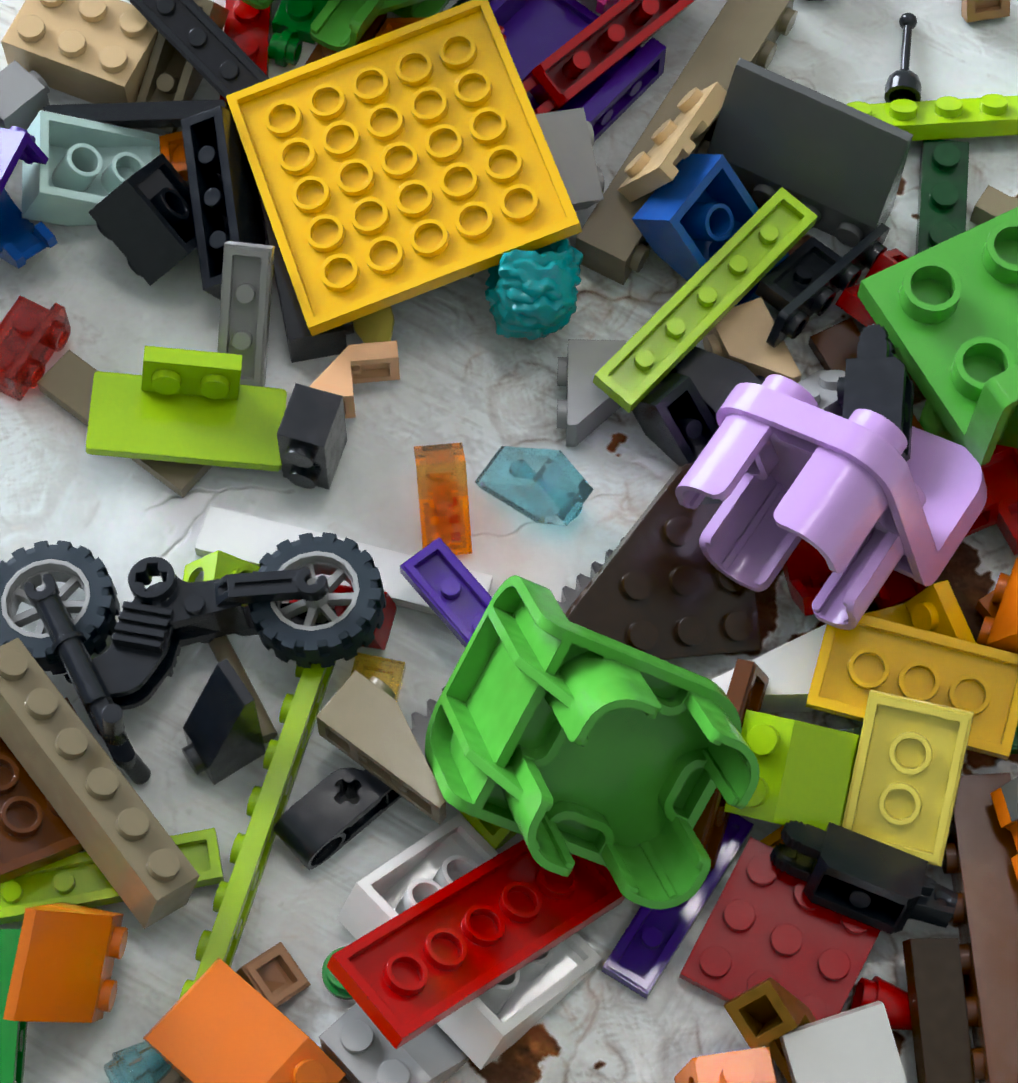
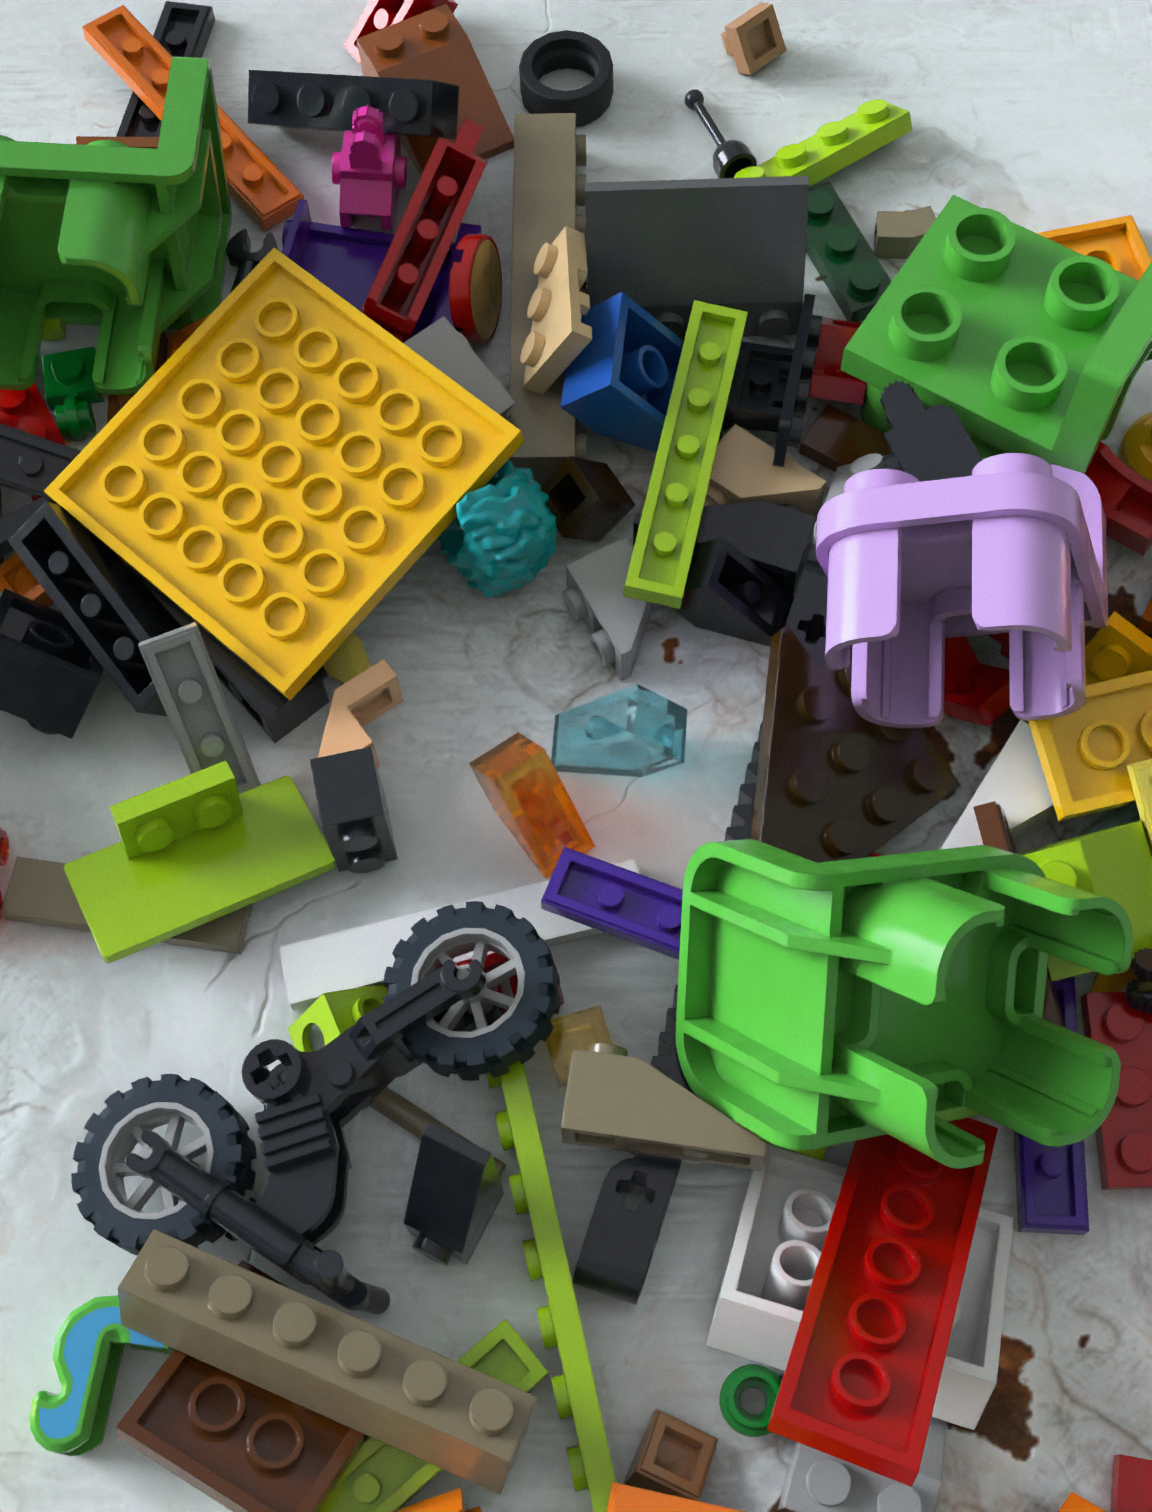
camera: 25 degrees left, 0 degrees up
none -> tile [449,234,502,343]
none -> dark brown brick [541,456,636,542]

